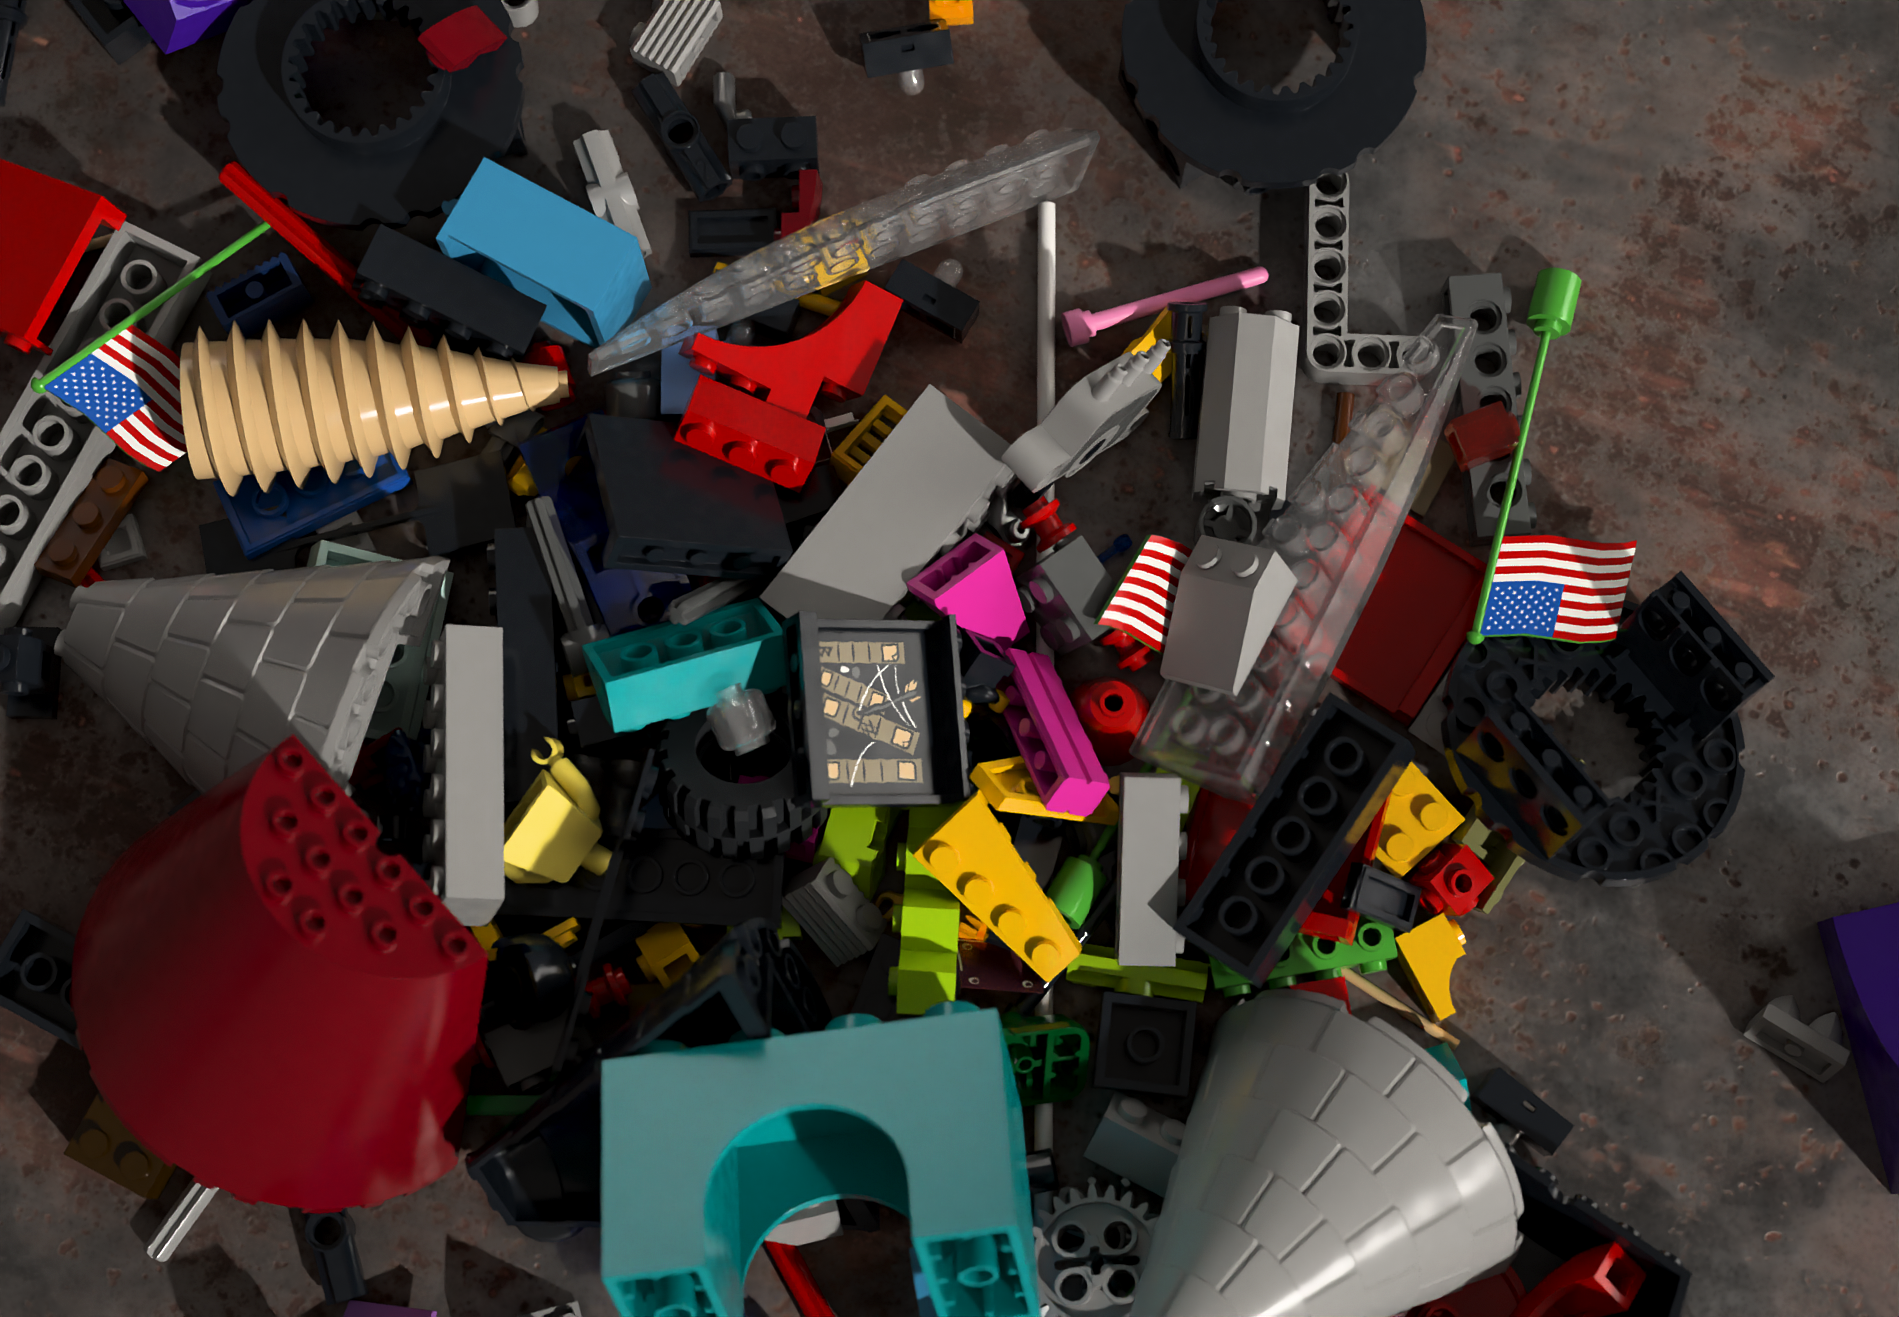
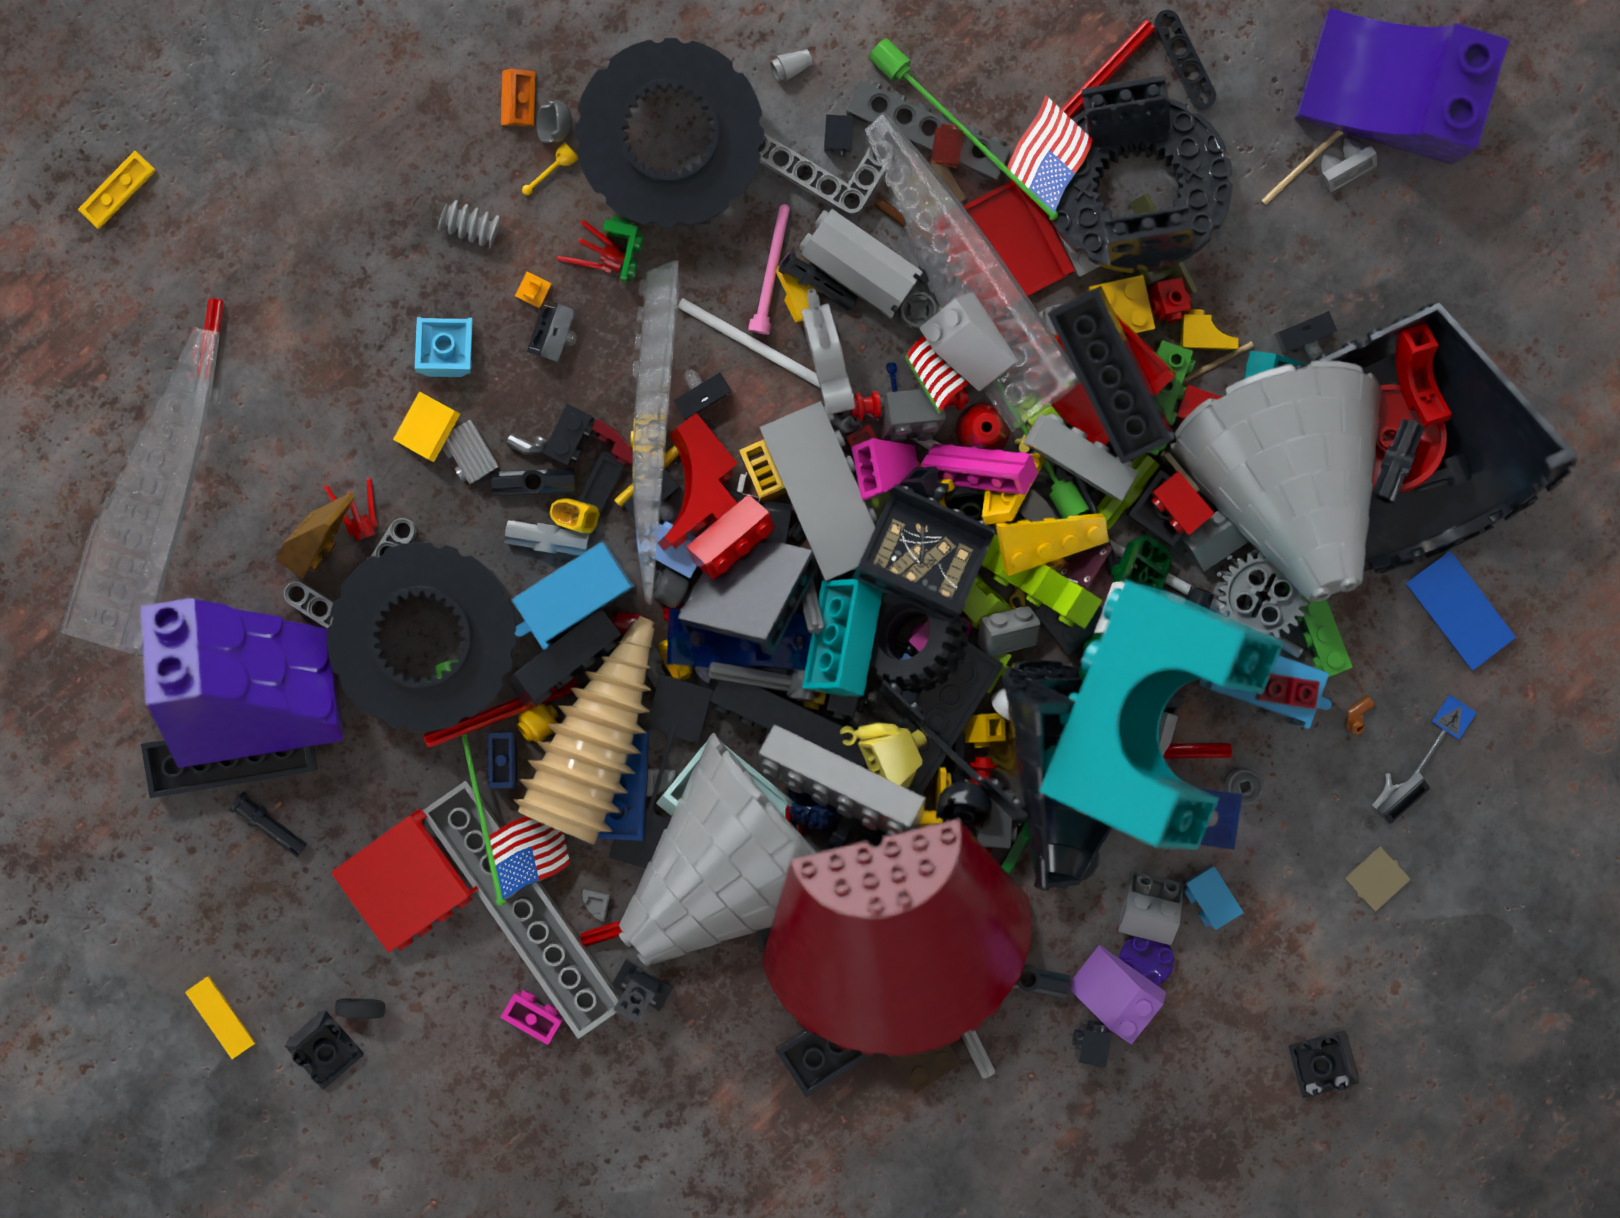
camera: 55 degrees left, 10 degrees up
reddish brown plate [34,457,149,588] -> none
dark red slope [418,5,507,73] -> none
clear head [706,683,776,756] -> none
black tile [1340,862,1422,933] -> none
none -> yellow head [517,704,559,742]
none -> yellow rock [550,498,600,534]
none -> red plant [556,220,626,274]
none -> green bracket [603,216,644,284]
none -> light grey cone [770,49,813,82]
none -> black brick [824,114,854,157]
none -> red axle [1061,20,1156,119]
none -> red brick [1151,471,1215,536]
none -> black beam [1154,10,1216,110]
none -> dark tan piece [1159,451,1199,493]
none -> tan axle [1261,131,1343,205]

